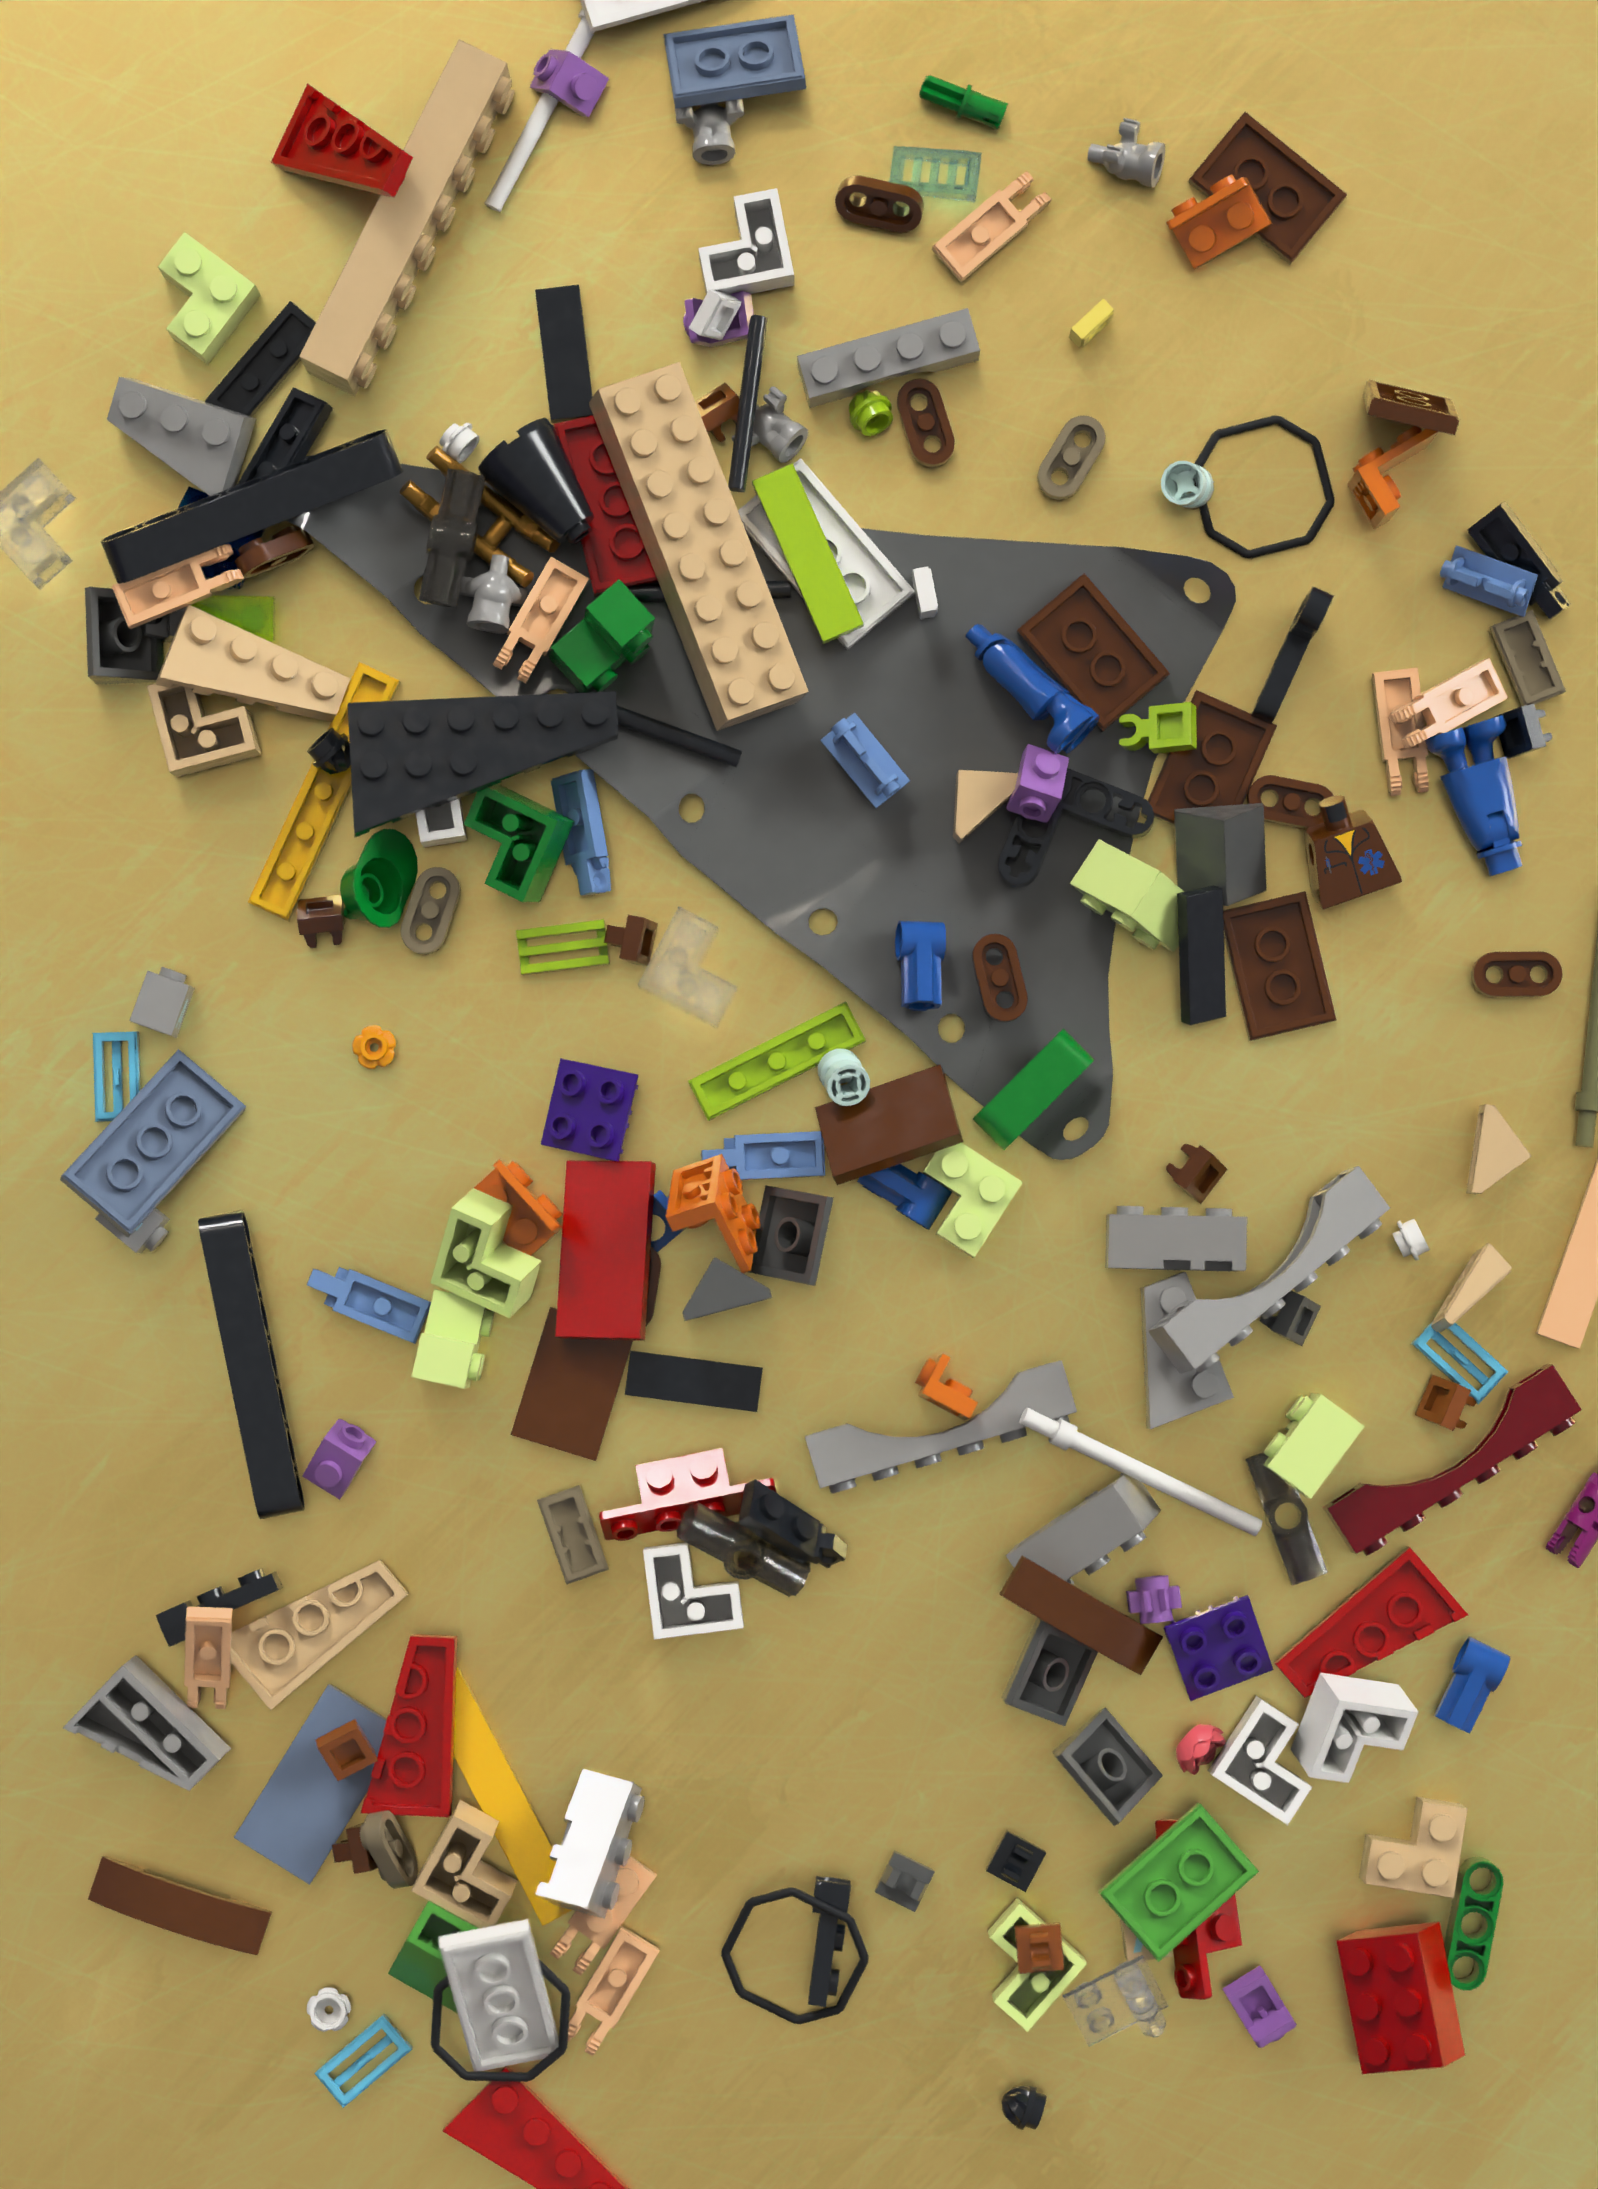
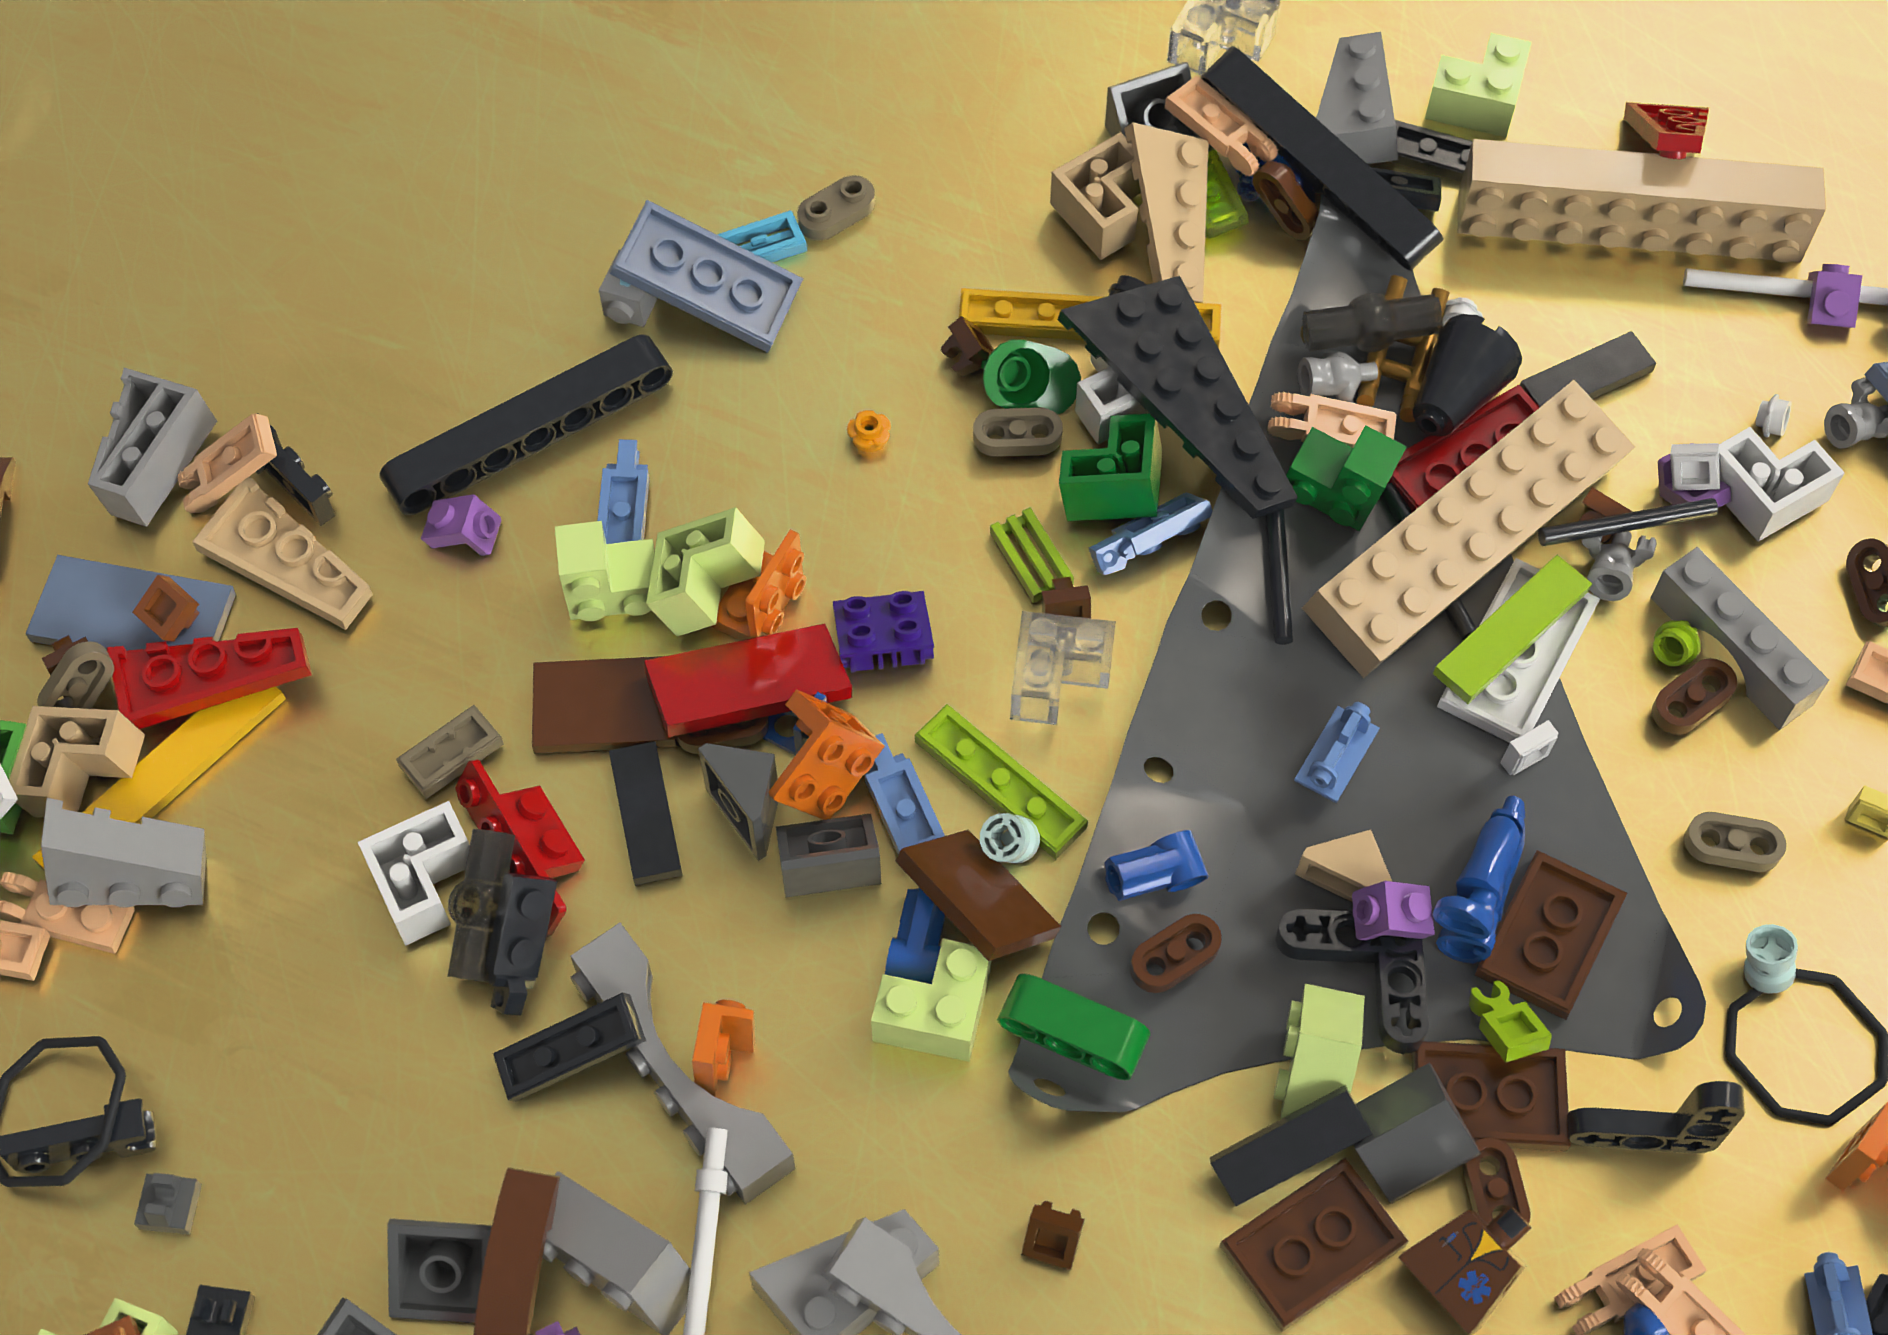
camera: 70 degrees right, 25 degrees down
light grey brick [129,967,195,1038] -> none
light grey wedge [1105,1206,1247,1272] -> none
none -> black tile [493,992,646,1101]
none -> dark tan plate [797,175,875,241]
none -> white plate [1756,394,1792,437]

